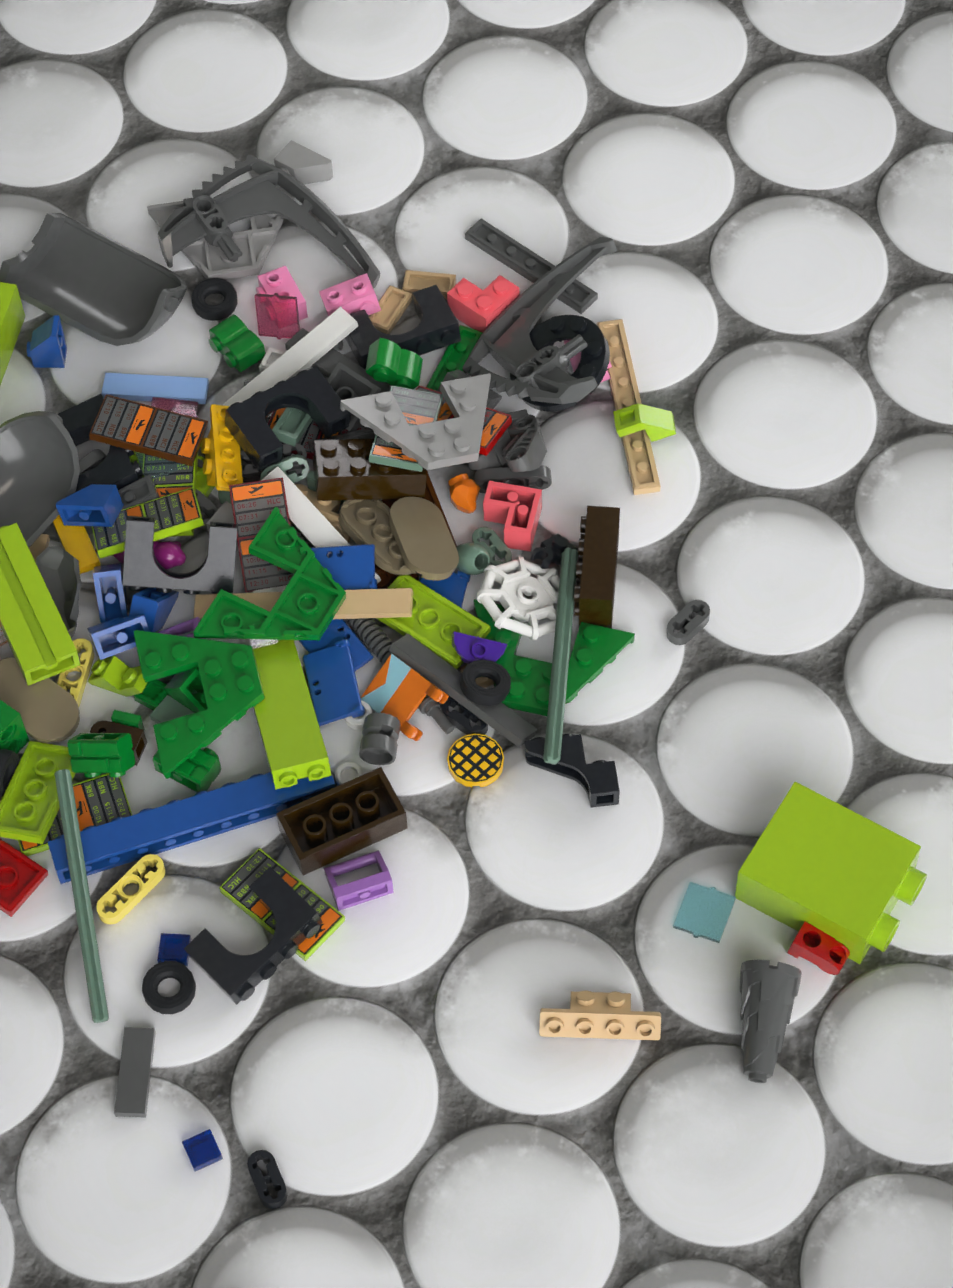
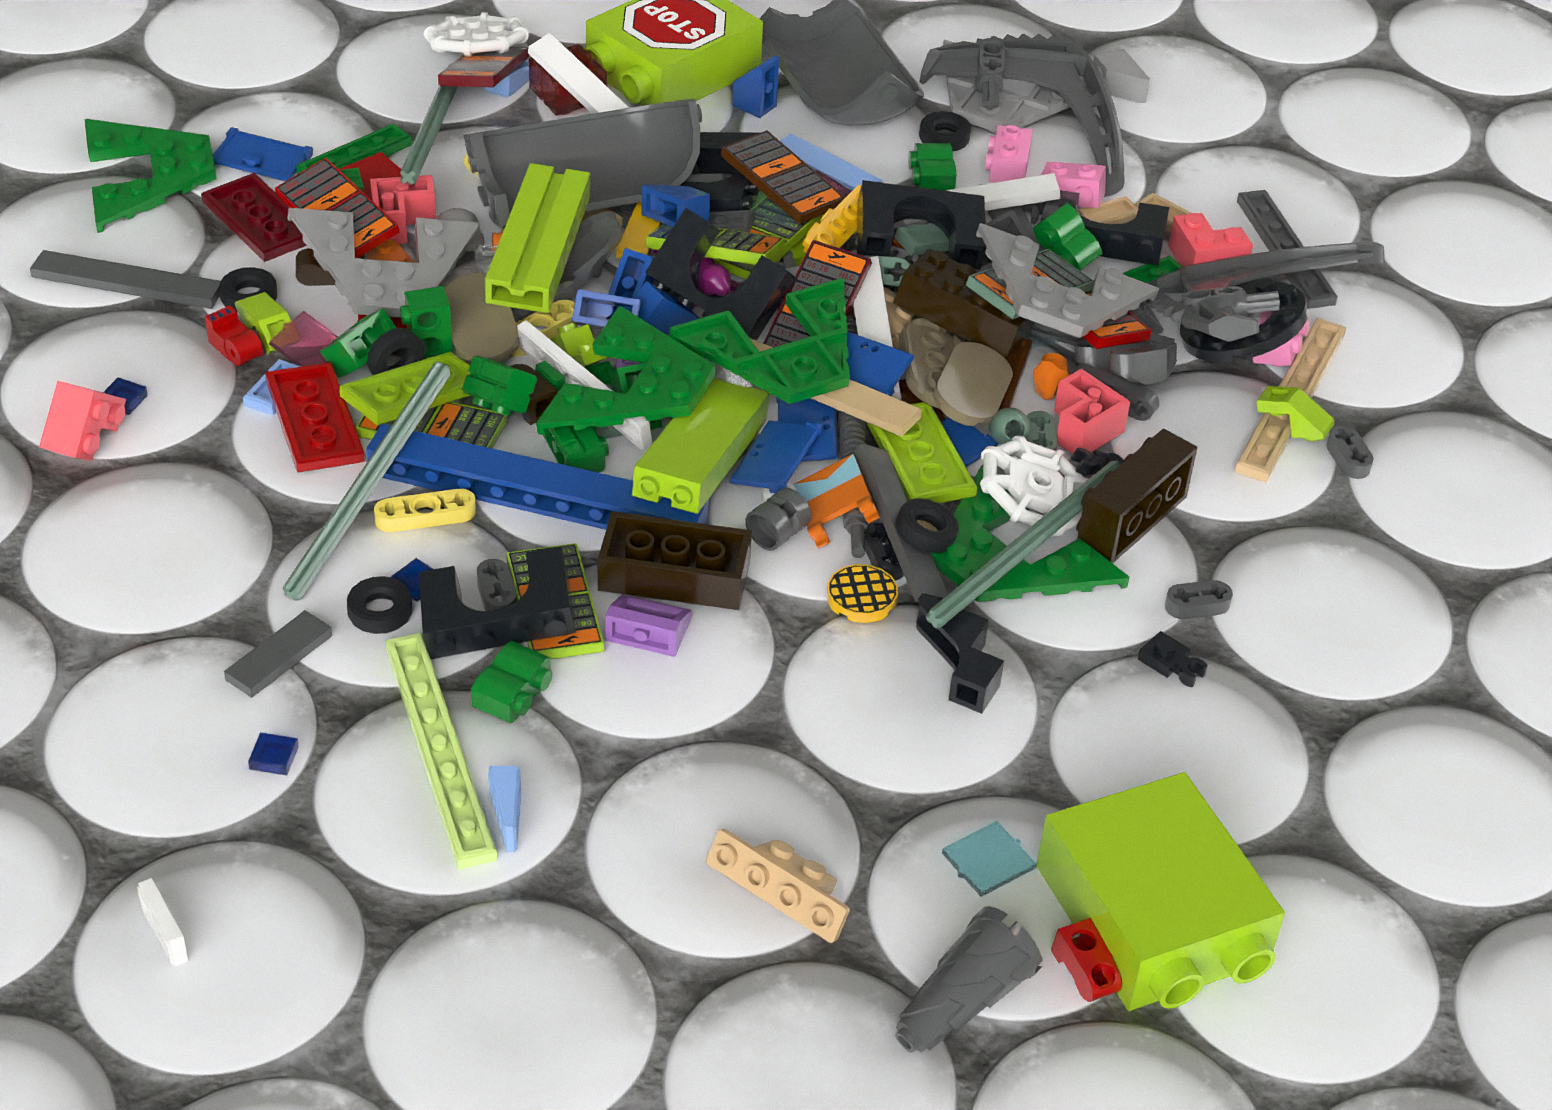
camera: 30 degrees right, 15 degrees down
black beam [247,1150,288,1209] -> none
clear pink piece [255,293,300,340] -> none
dark purple plate [452,632,507,664] -> none
none -> yellowish green tile [385,633,497,870]
none -> green brick [471,641,553,723]
none -> dark grey beam [477,559,517,611]
none -> light blue slope [488,766,521,852]
none -> white tile [517,320,652,451]
none -> black plate [1138,631,1208,687]
none -> dark grey beam [1326,425,1374,479]

